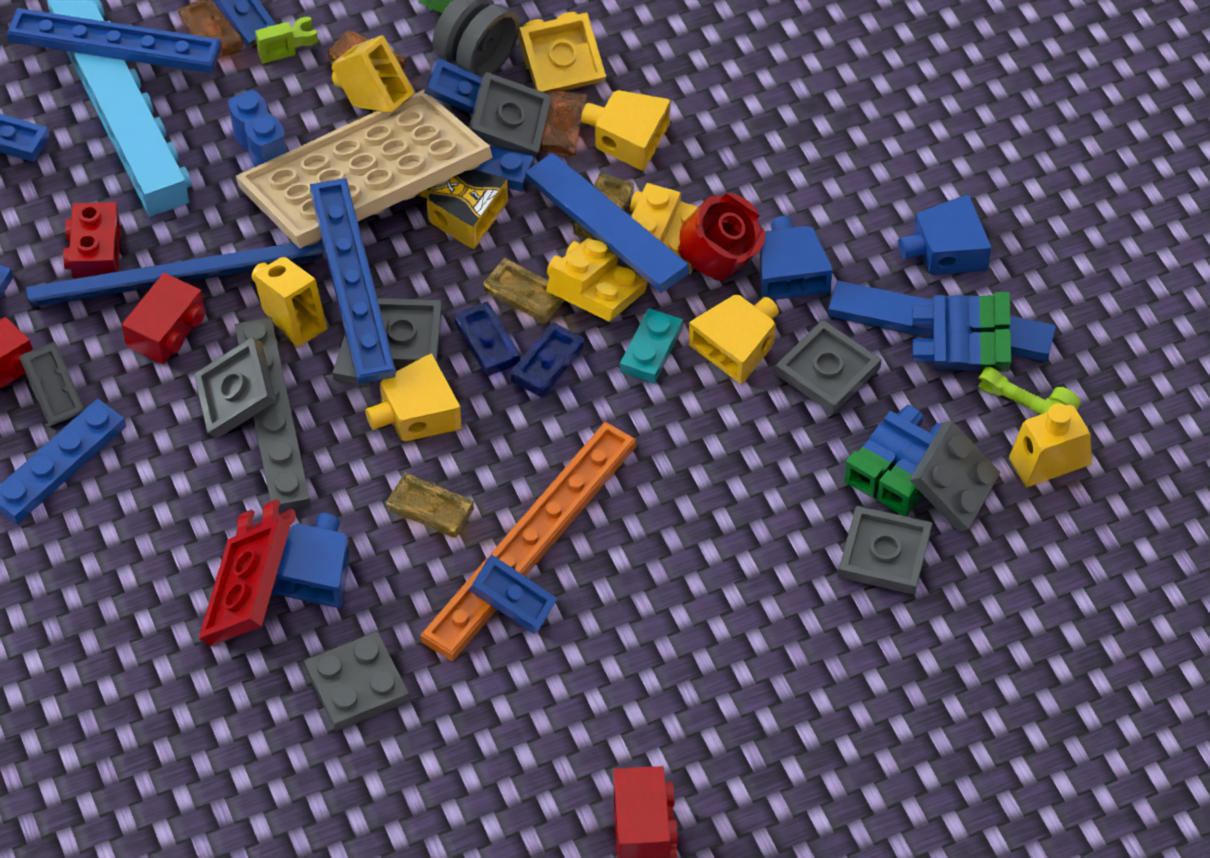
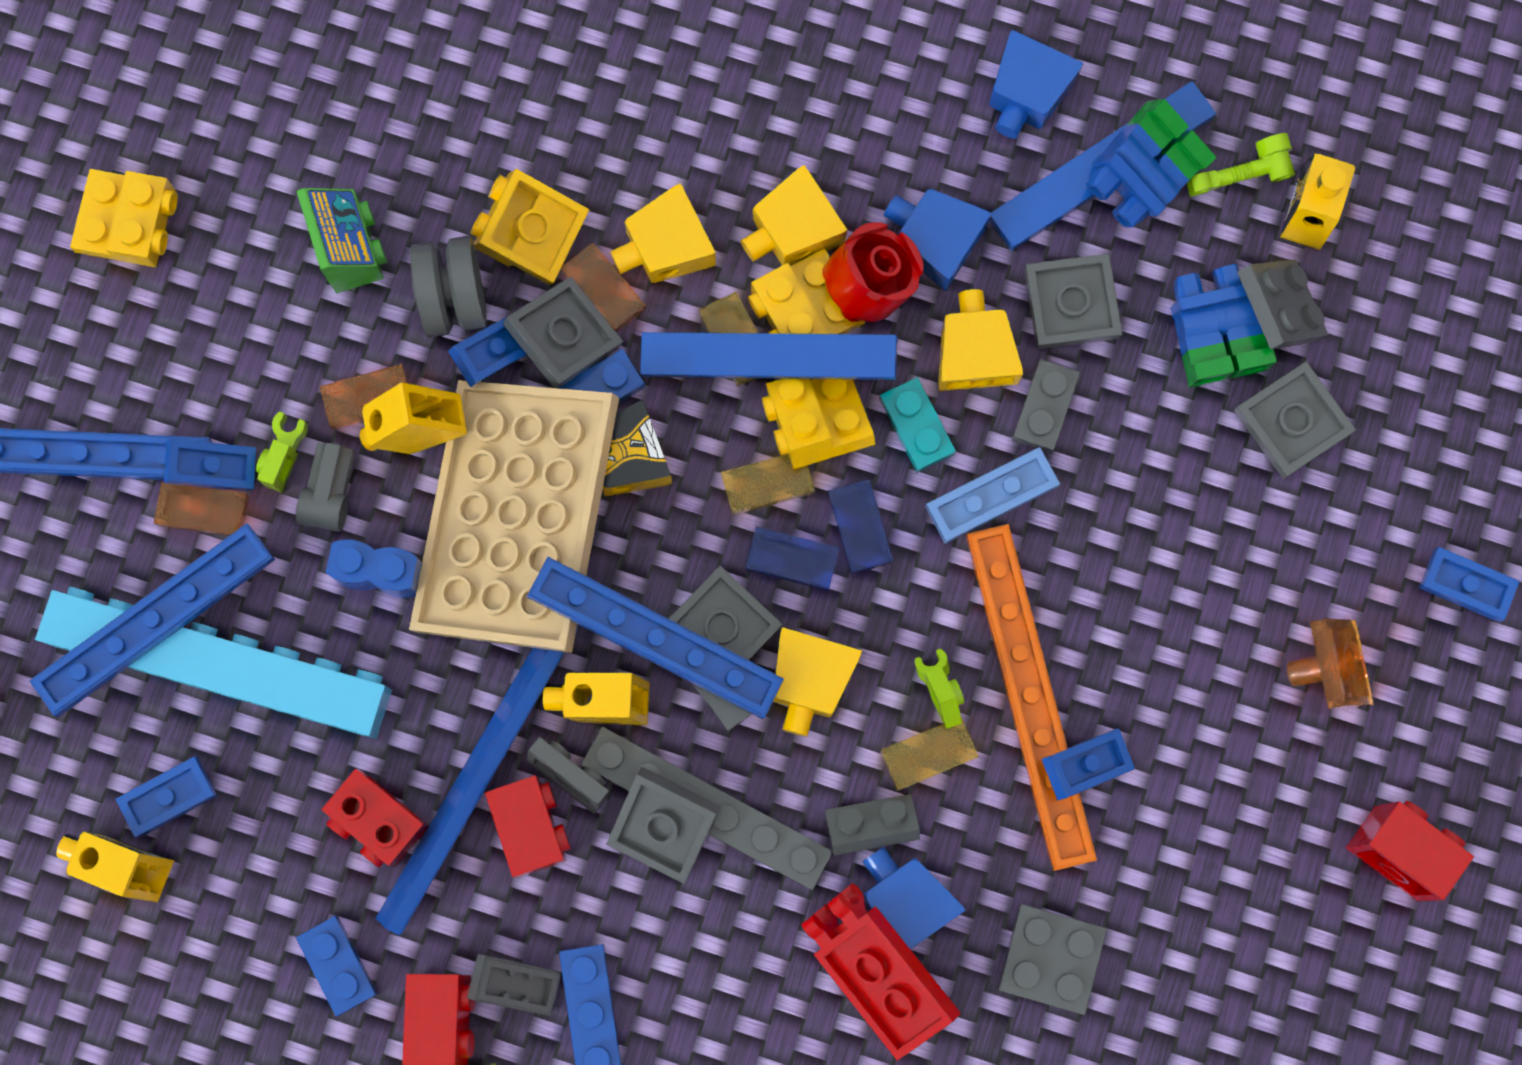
camera: 50 degrees left, 25 degrees up
none -> dark grey piece [296,443,355,532]
none -> dark grey plate [527,737,609,815]
none -> yellow torso [740,165,847,266]
none -> dark grey plate [825,794,920,855]
none -> lime plate [915,649,965,729]
none -> medium blue plate [925,447,1060,544]
none -> dark grey plate [1012,359,1080,454]
none -> clear orange tile [1287,618,1374,709]
none -> blue plate [1419,547,1520,622]

